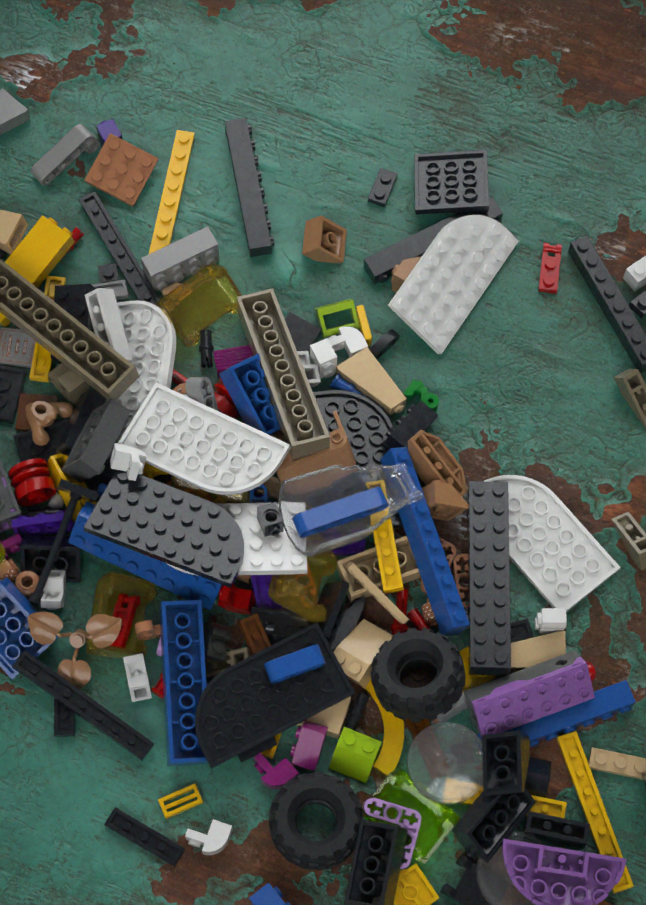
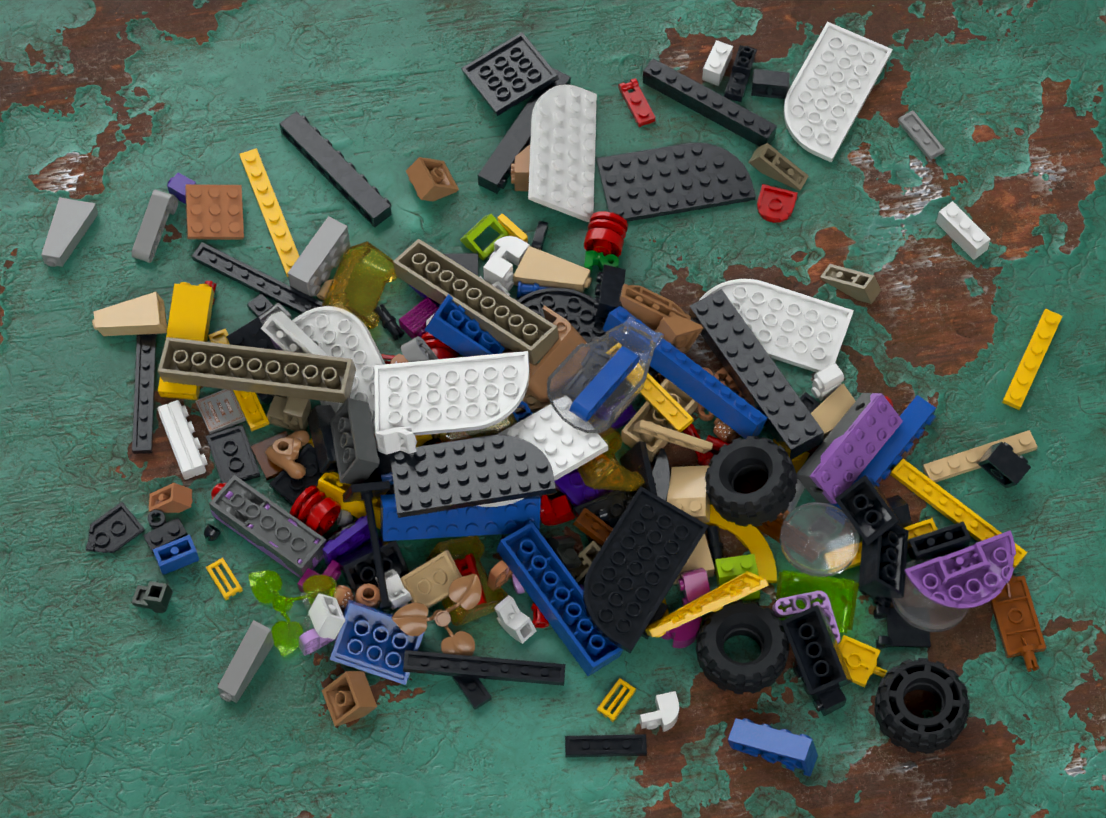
camera: 30 degrees left, 5 degrees down
black brick [257,502,284,537] -> none
blue beam [264,644,326,684] -> none
black plate [368,168,397,207] -> none
none -> tan tile [400,550,462,608]
none -> red wheel [584,211,628,257]
none -> black plate [596,143,756,222]
none -> yellow wing [645,571,769,638]
none -> red tile [757,184,798,223]

